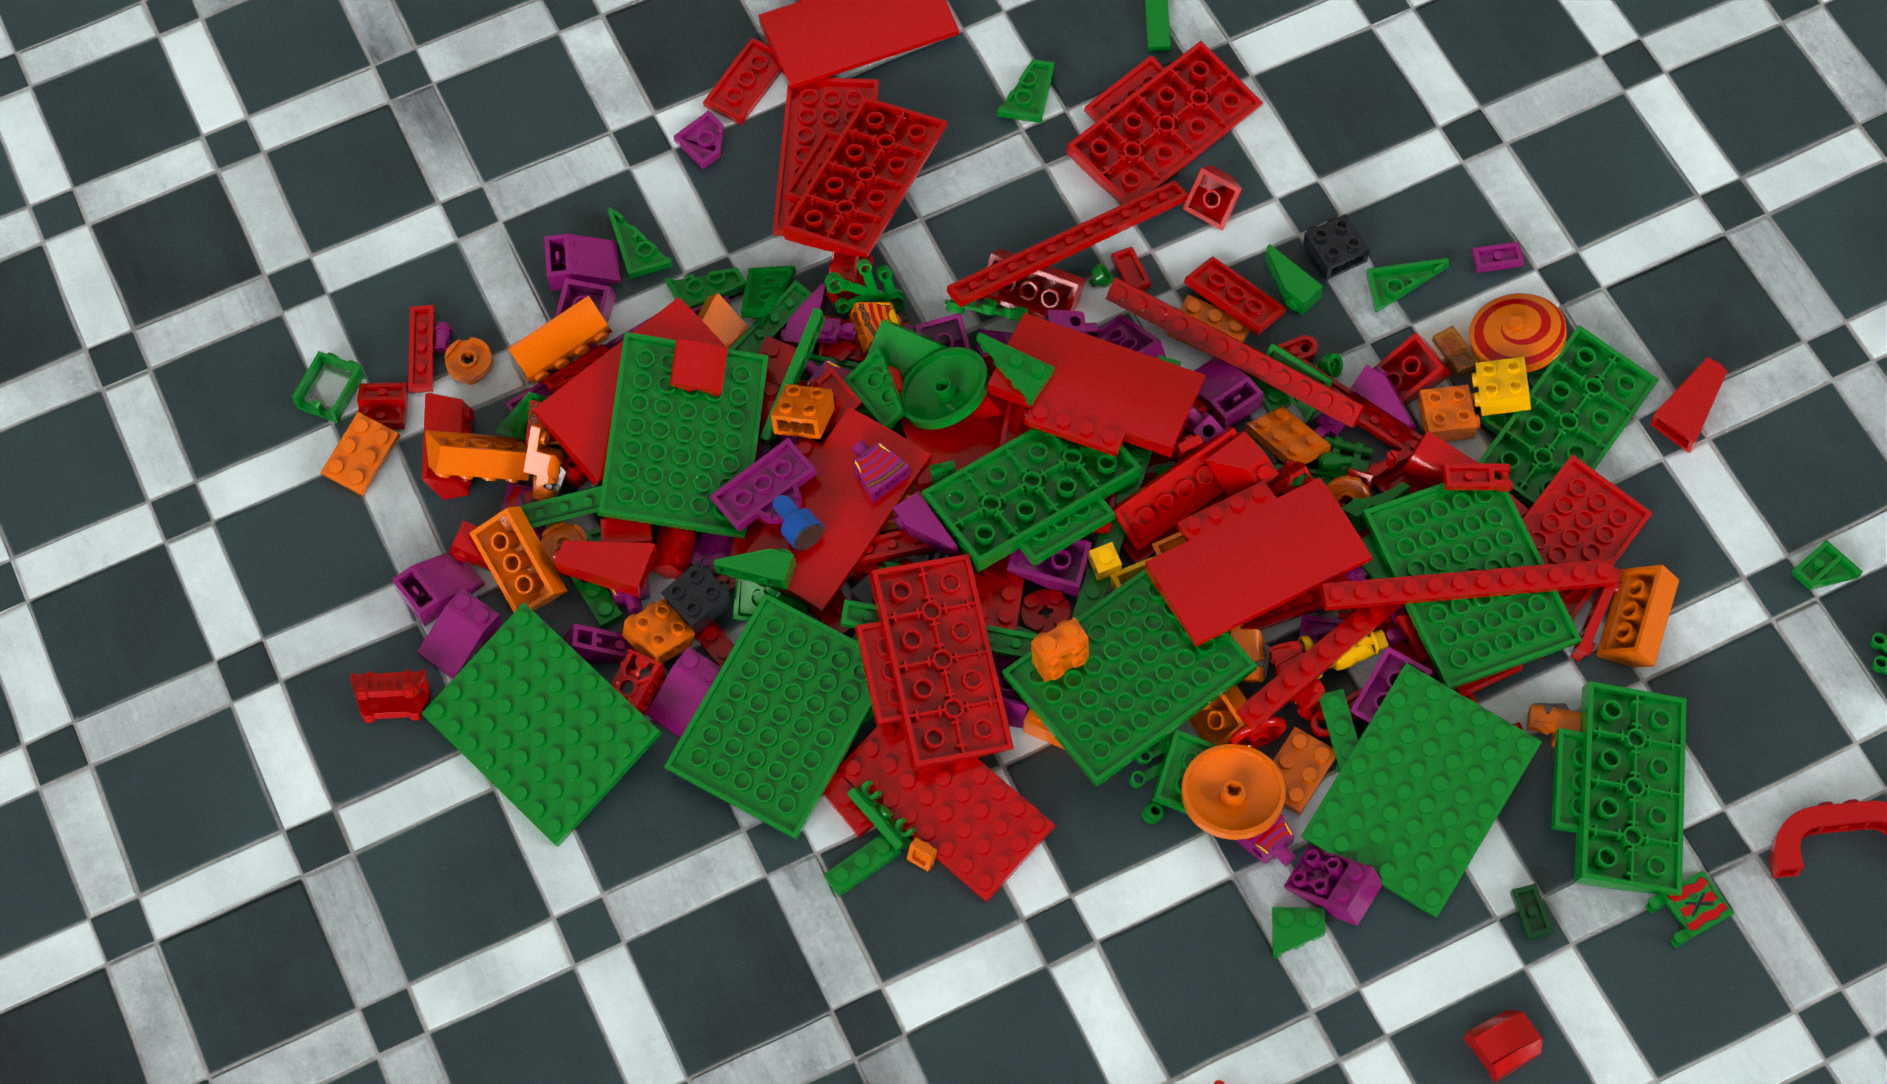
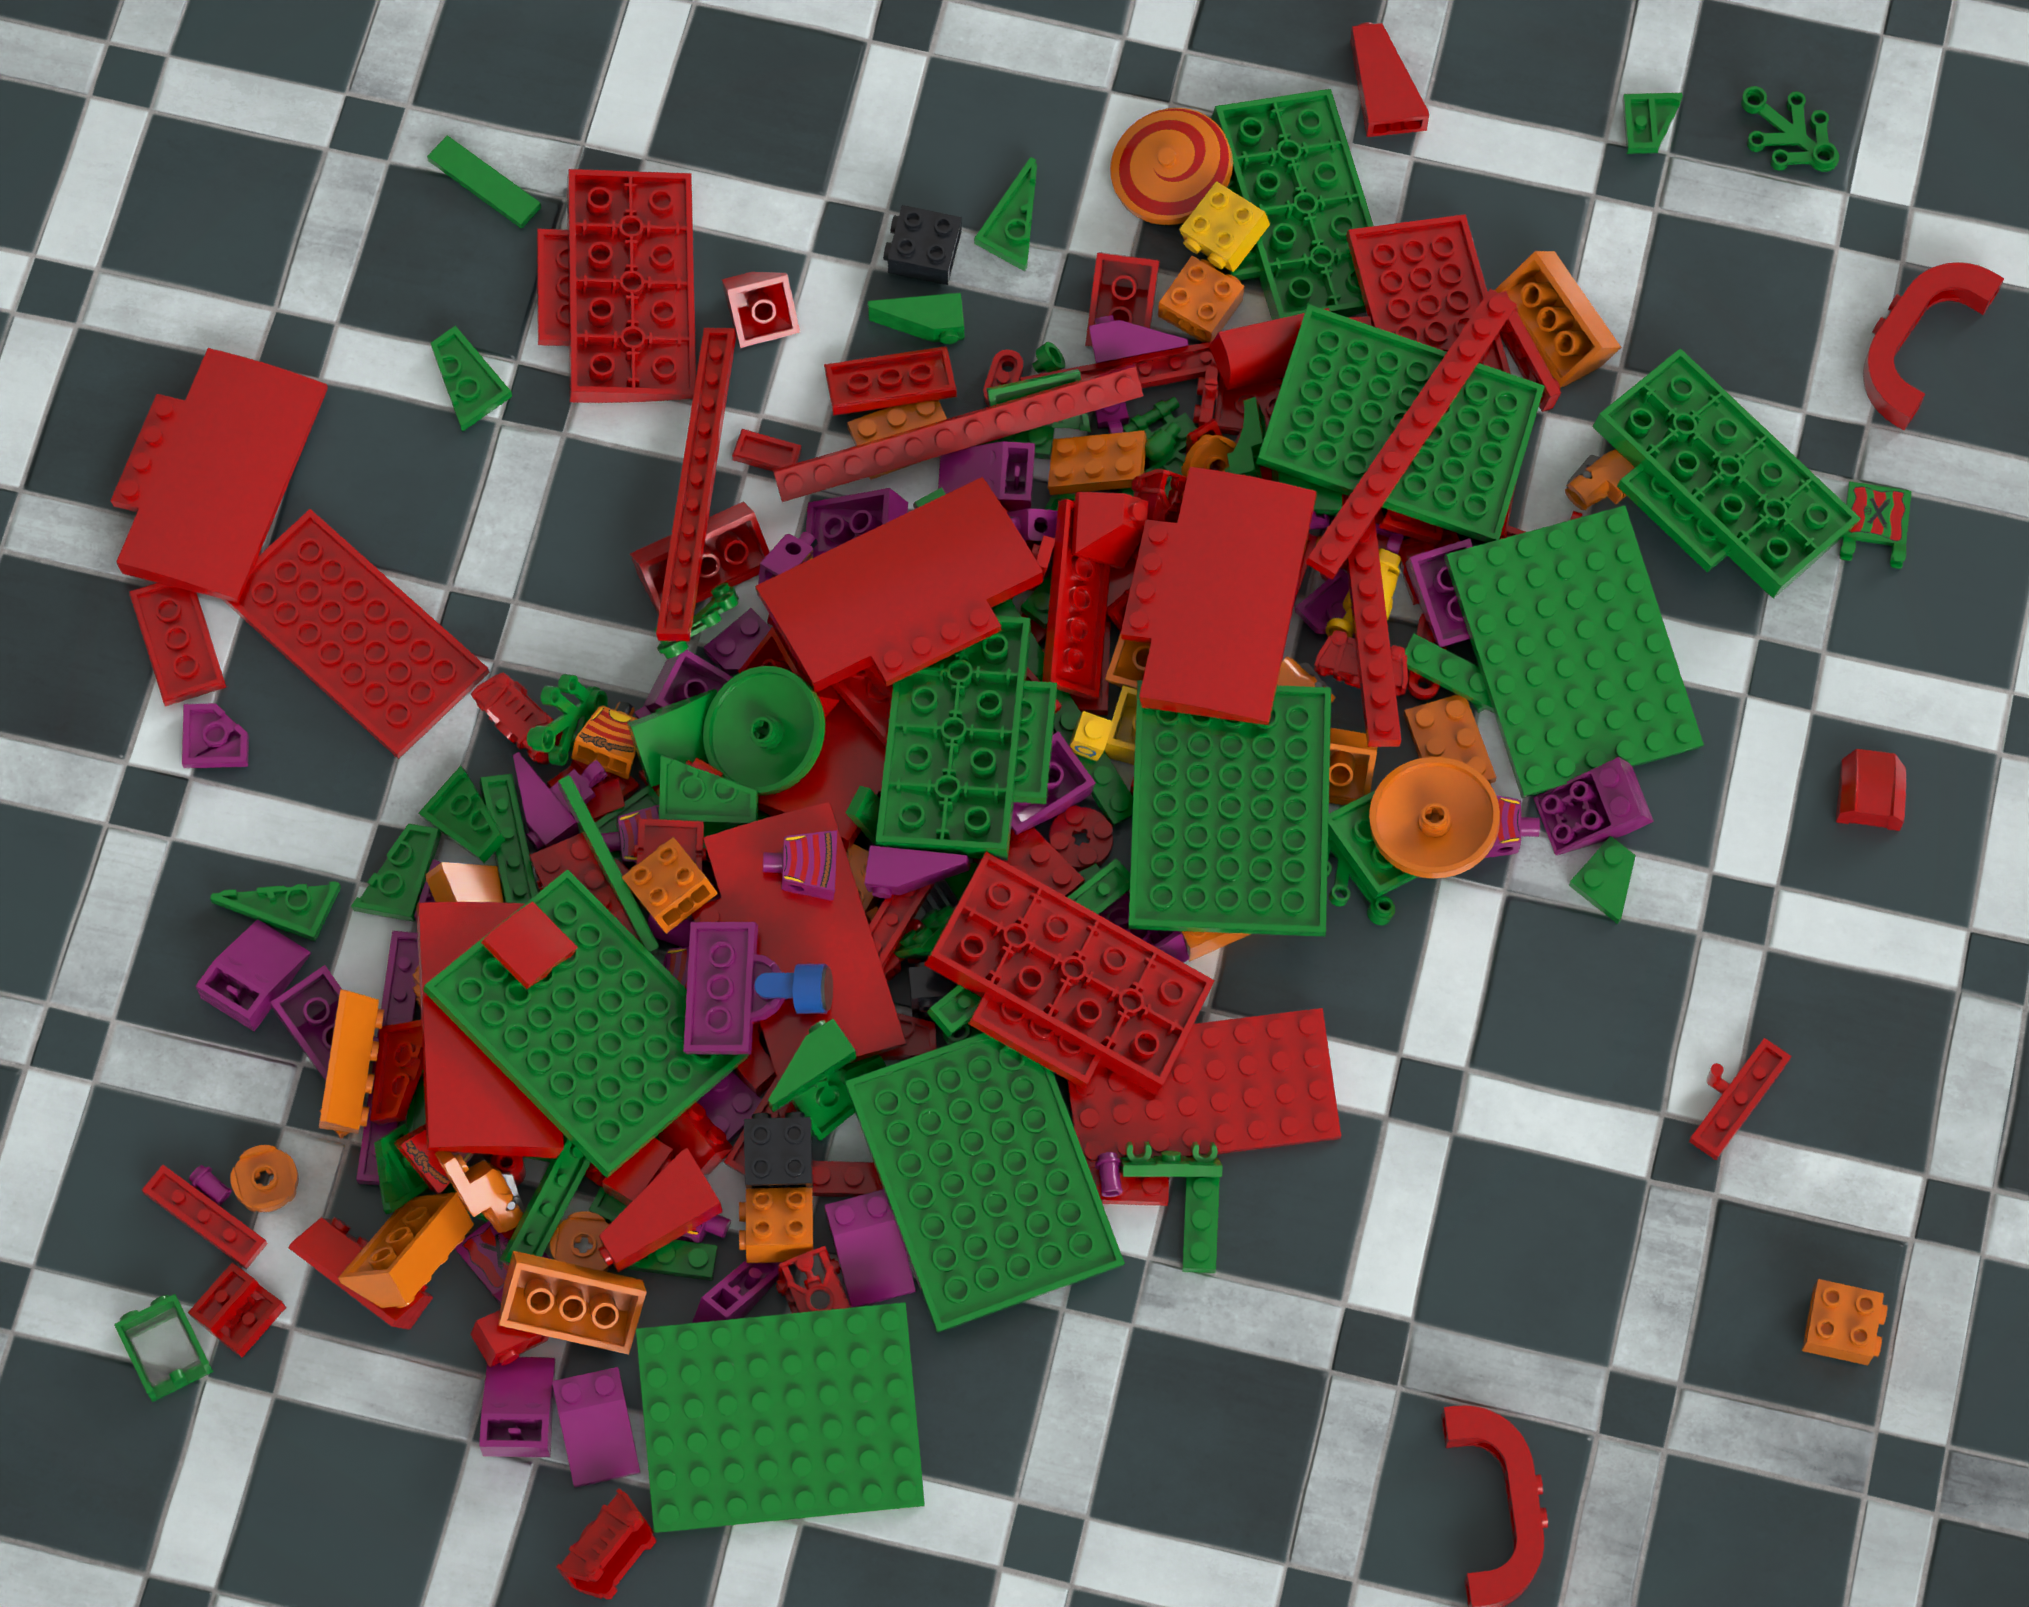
camera: 55 degrees left, 5 degrees up
orange plate [320,412,400,496] -> none
red slope [782,96,948,257] -> none
orange plate [907,837,937,872] -> none
green wing [976,332,1055,406] -> none
orange brick [1031,618,1089,682] -> none
green tile [1089,263,1114,288] -> none
red plate [1229,716,1286,749] -> none
clear orange plate [1432,326,1480,376] -> none
red plate [1442,463,1513,492] -> none
magenta plate [1471,242,1524,273] -> none
dark green plate [1510,883,1554,941] -> none
none -> magenta pin [1095,1152,1123,1197]

